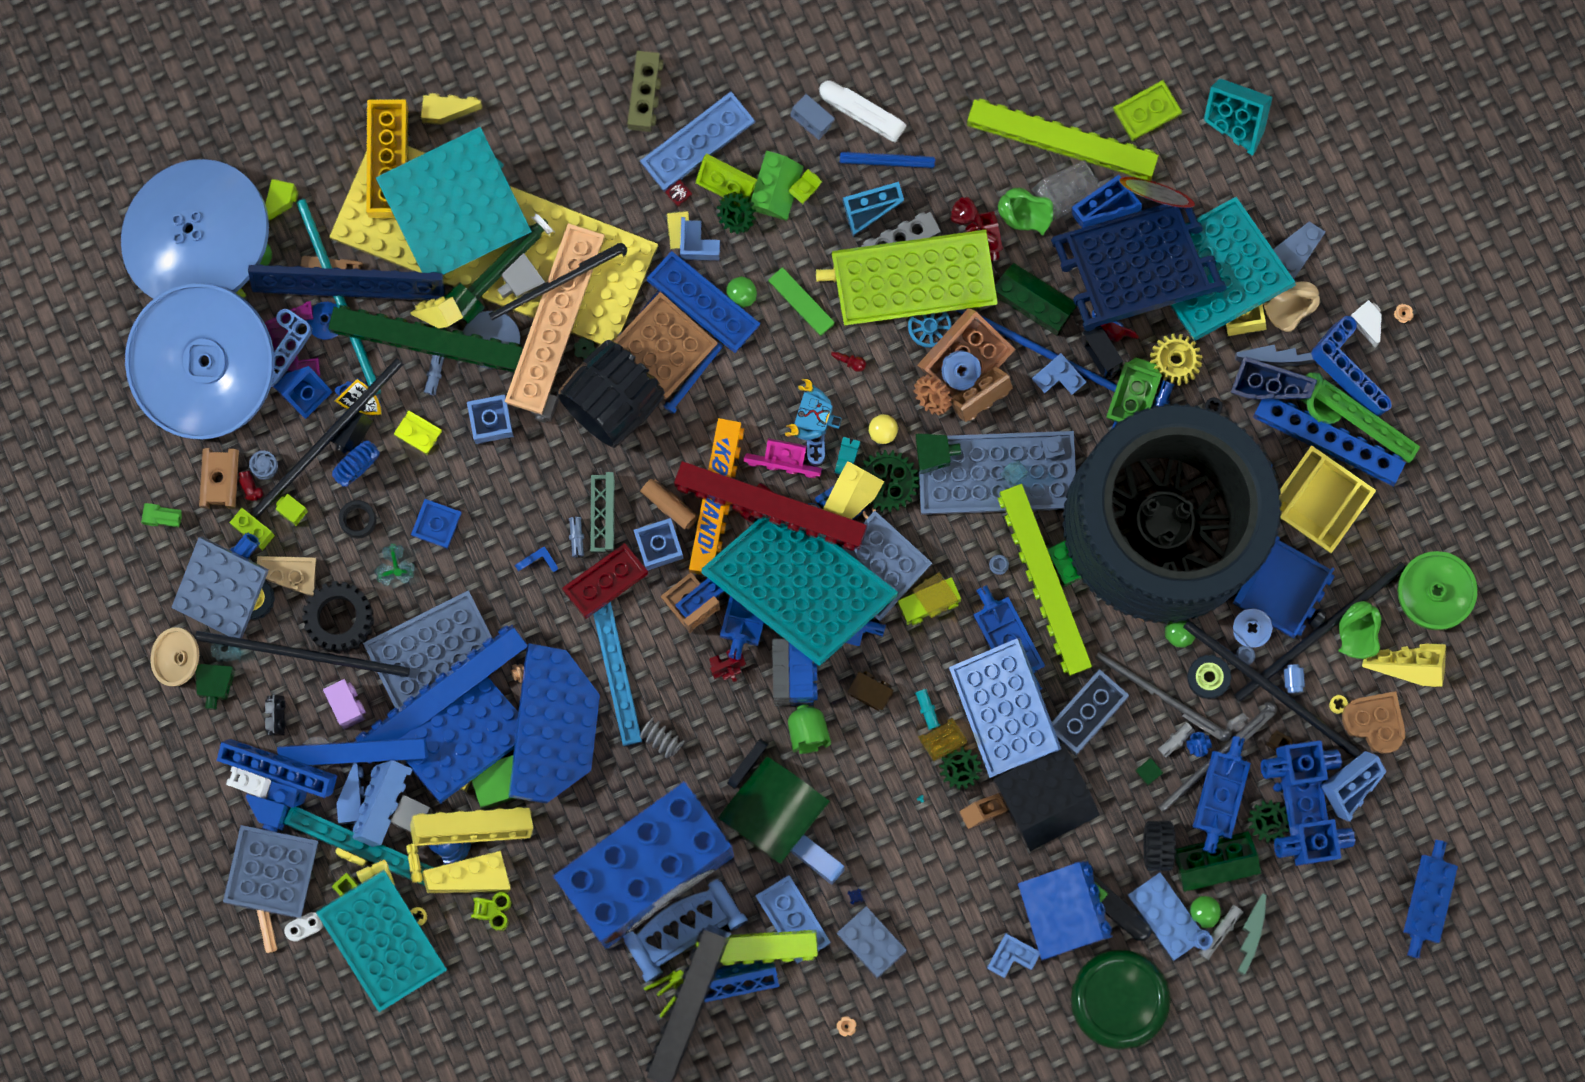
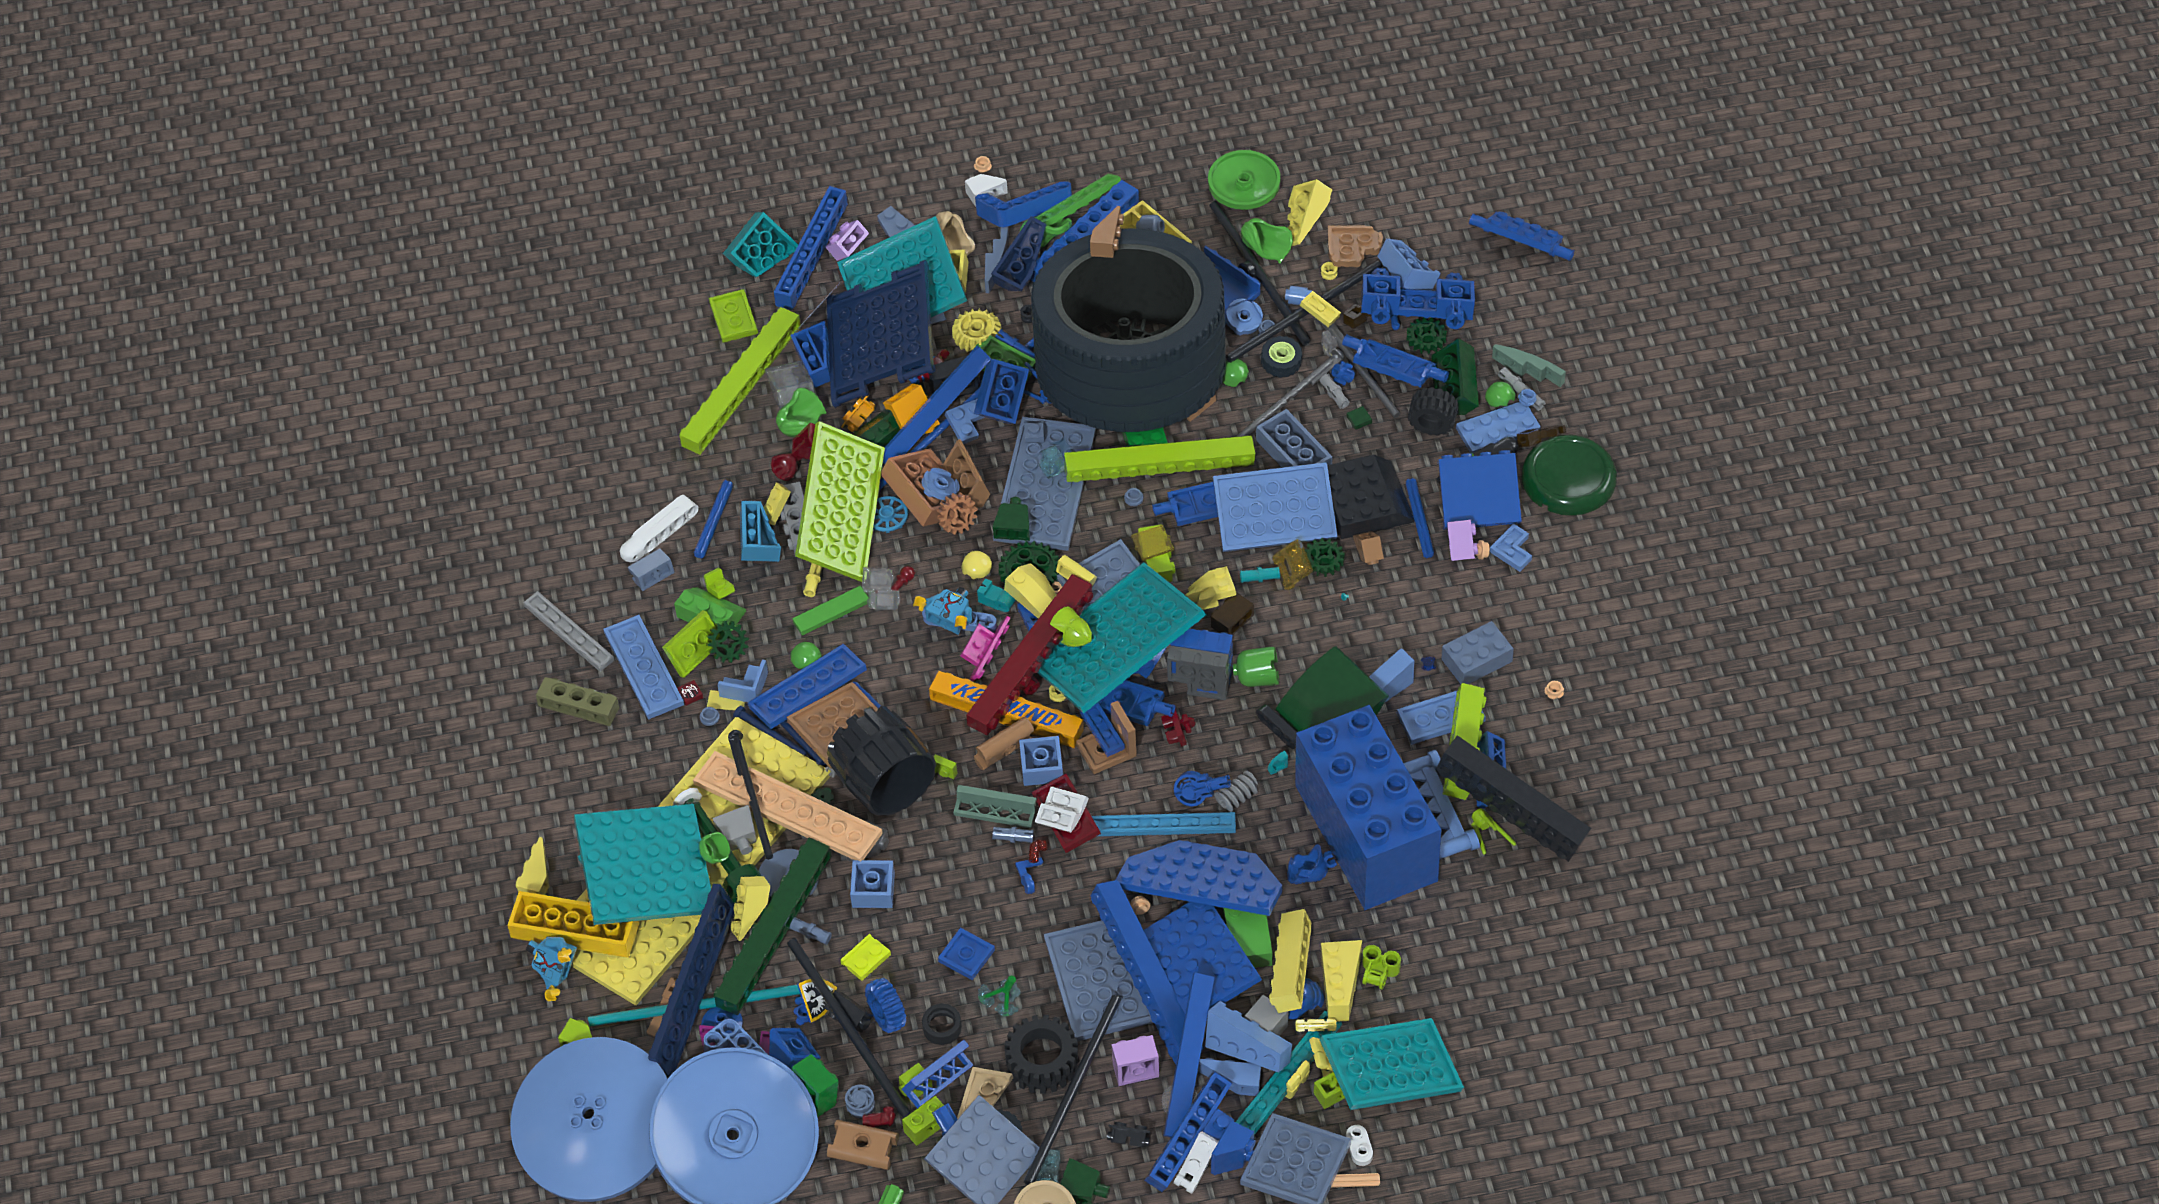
camera: 80 degrees left, 25 degrees down
none -> light grey tile [523,591,615,672]
none -> dark azure torso [526,937,577,1001]
none -> bright green hair [699,832,730,864]
none -> sand blue plate [700,707,720,726]
none -> dark blue bar [733,706,807,756]
none -> light yellow plate [763,482,791,525]
none -> blue brick [774,186,848,311]
none -> green brick [792,1054,838,1117]
none -> lavender brick [826,220,869,261]
none -> light orange hinge [841,395,875,432]
none -> clear brick [862,567,900,610]
none -> blue tile [883,346,991,465]
none -> light orange panel [883,383,940,435]
none -> fence [902,1040,973,1108]
none -> lime bracket [934,754,958,779]
none -> blue brick [974,359,1029,424]
none -> clear red arm [1029,839,1047,863]
none -> white slope [1035,787,1089,833]
none -> lime helmet [1050,607,1092,647]
none -> light yellow brick [1056,555,1097,586]
none -> medium nougat slope [1090,206,1124,258]
none -> sand blue head [1136,215,1165,232]
none -> blue pin [1174,771,1231,806]
none -> light yellow plate [1185,566,1236,610]
none -> teal tile [1267,751,1288,775]
none -> blue helmet [1287,844,1337,884]
none -> light yellow plate [1300,291,1341,327]
none -> blue axle [1406,478,1434,558]
none -> lavender brick [1447,520,1478,561]
none -> light nougat plate [1476,540,1490,559]
none -> dark brown piece [1517,425,1566,447]

